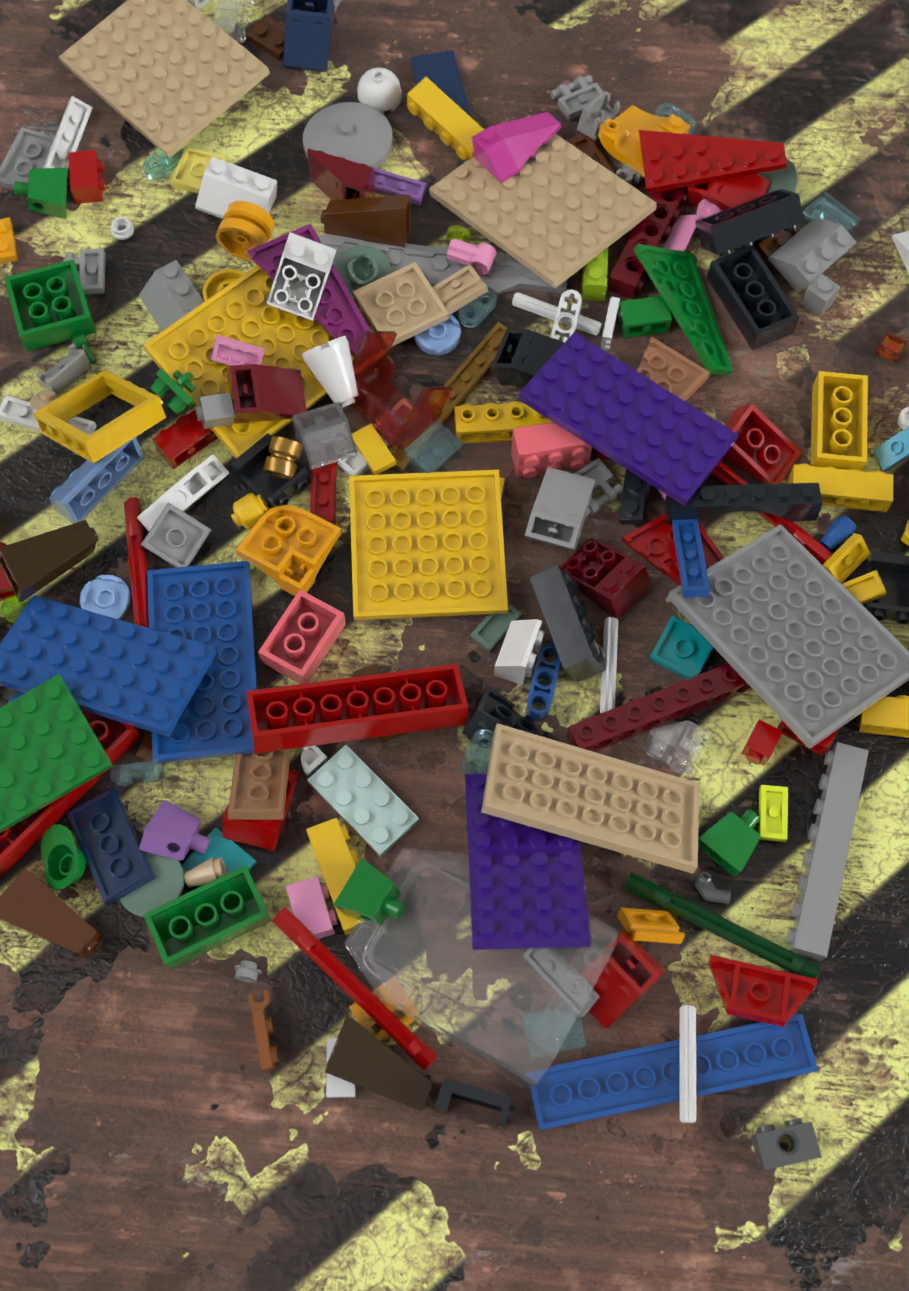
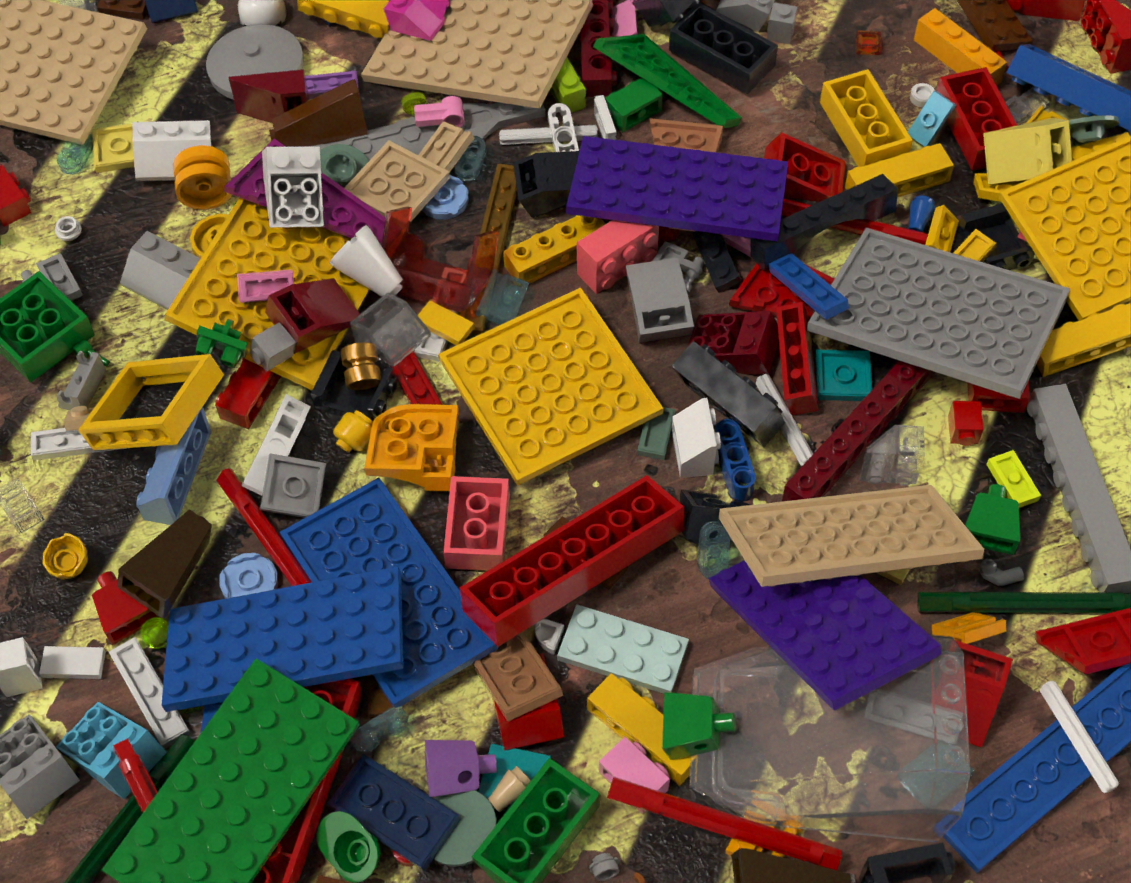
camera: 25 degrees left, 10 degrees down
none -> red brick [776,302,819,416]

